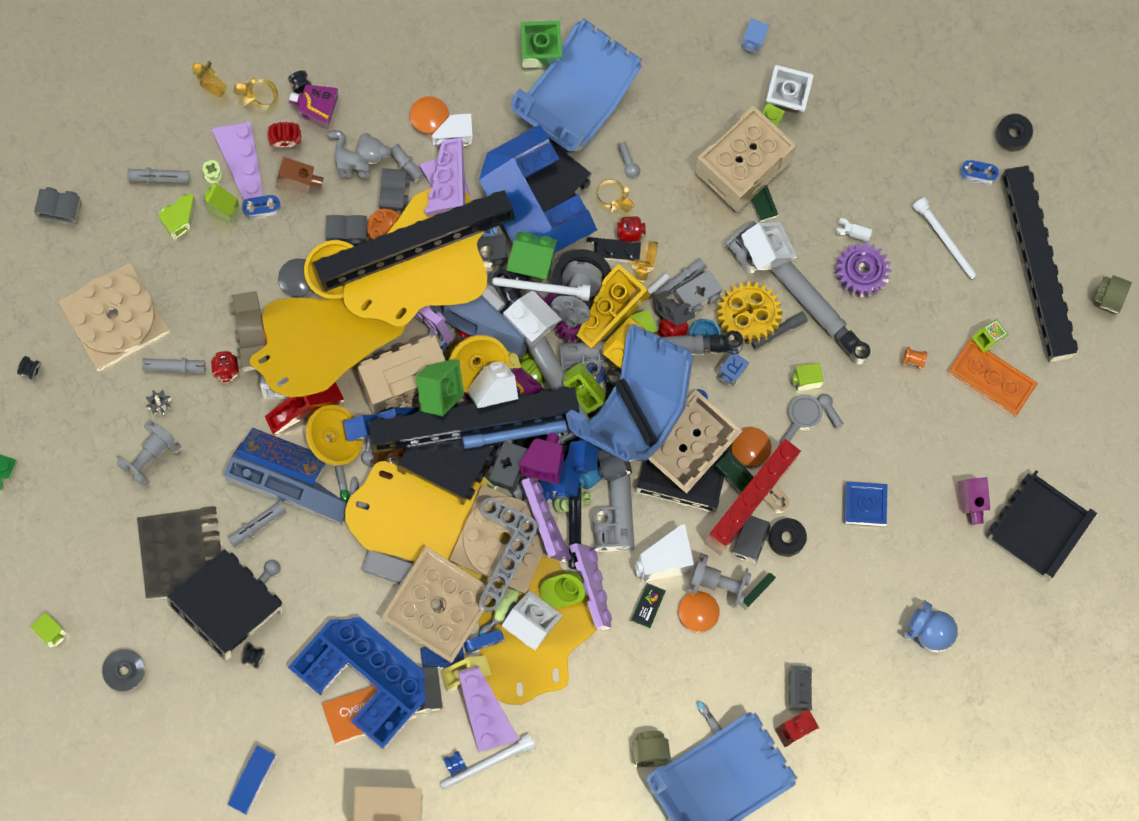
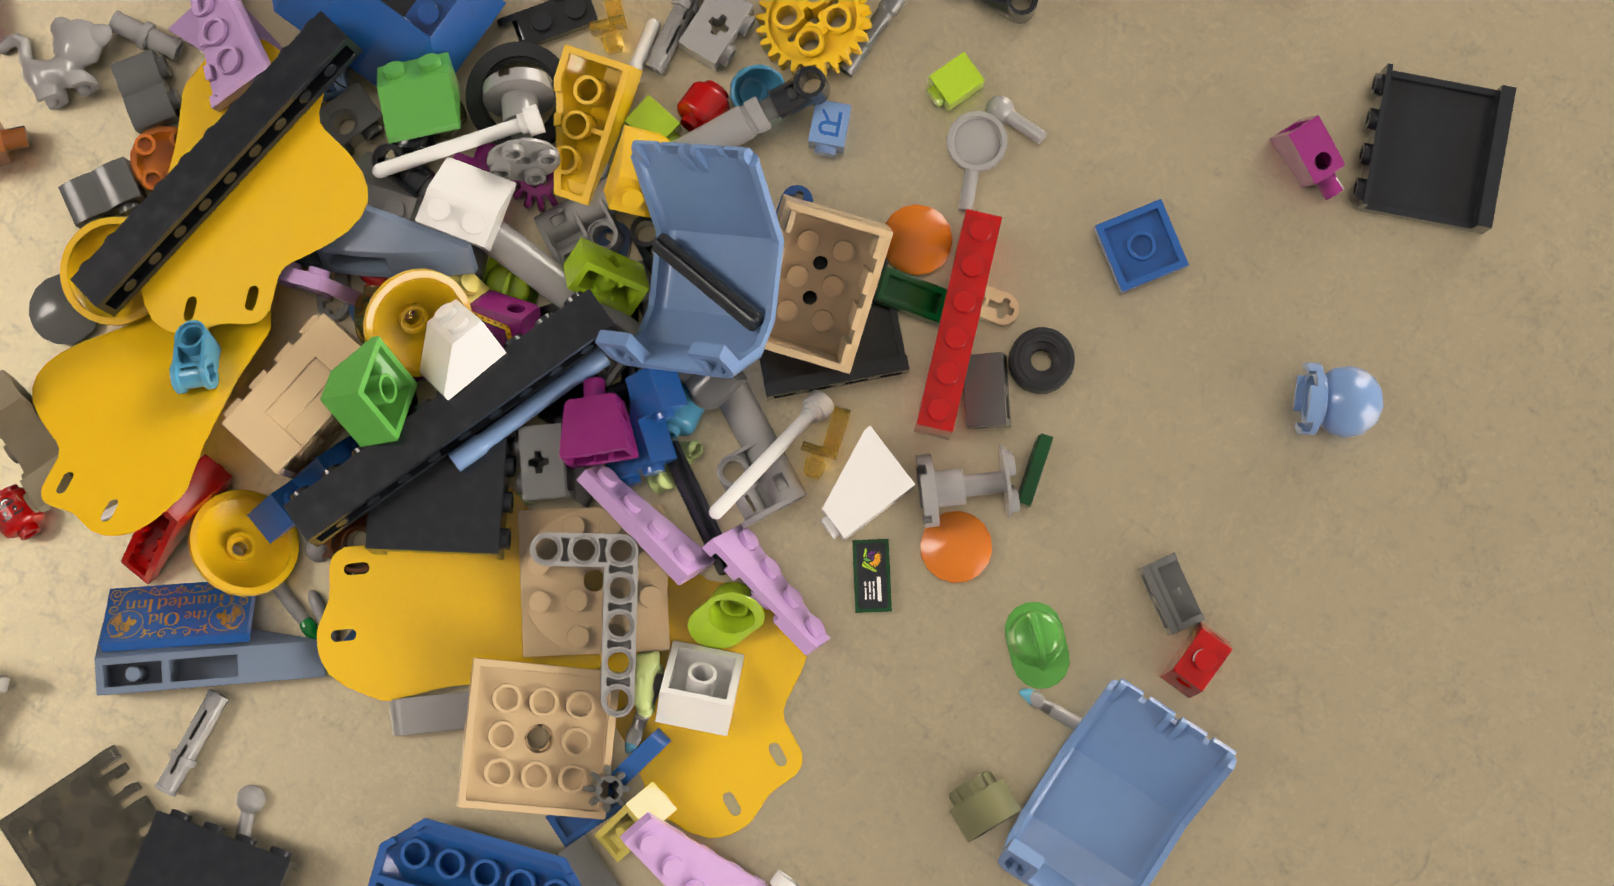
camera: 10 degrees left, 10 degrees up
dark grey hinge [652,290,695,326] -> none
none -> dark azure piece [170,320,221,394]
none -> dark grey gear [583,764,631,812]
none -> white piece [709,390,835,519]
none -> clear yellow piece [801,405,851,480]
none -> bright green piece [1005,602,1070,689]

